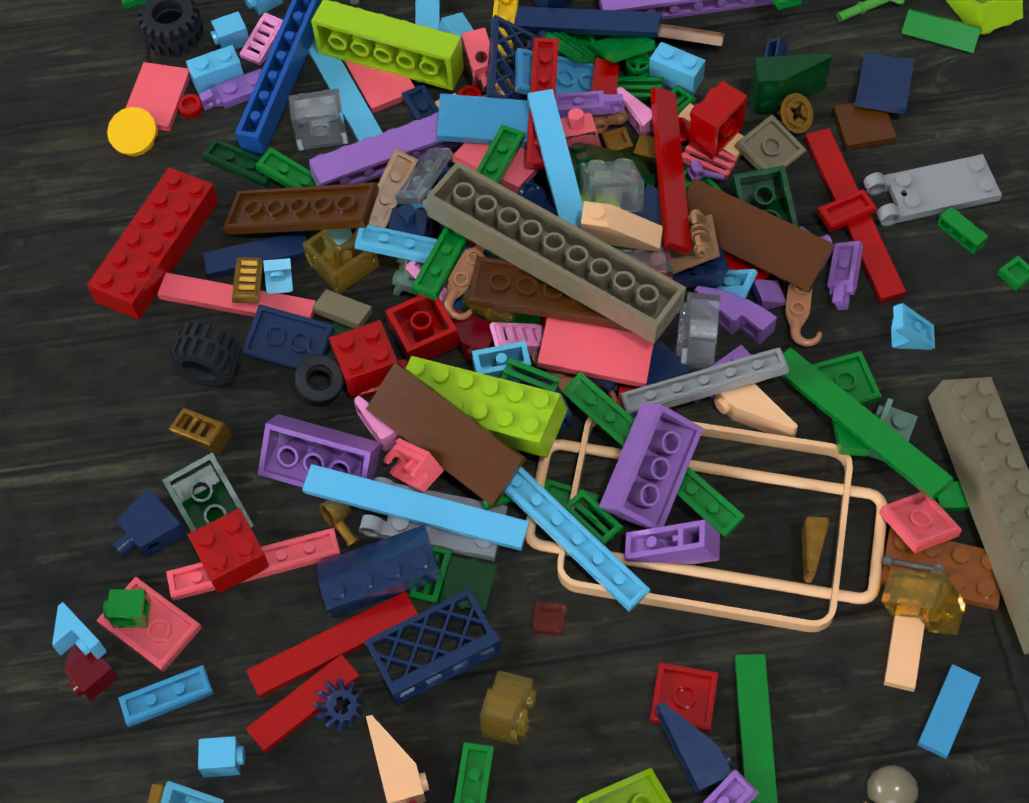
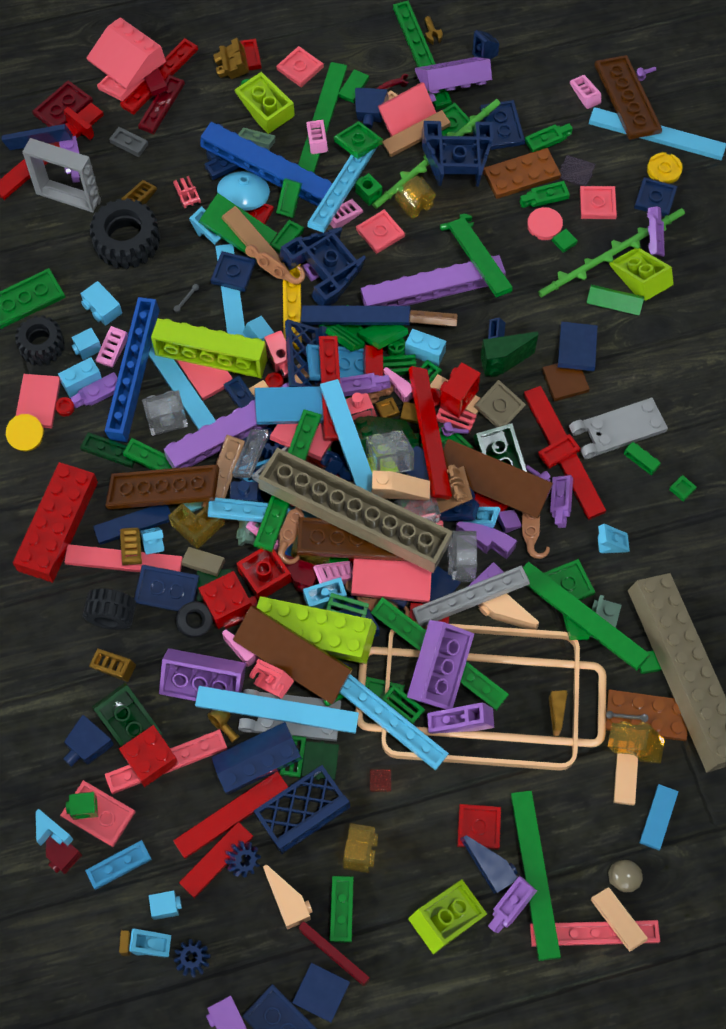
camera: 10 degrees left, 5 degrees up
pearl gold gear [777,93,813,134] -> none
coral tile [879,492,962,553] -> none

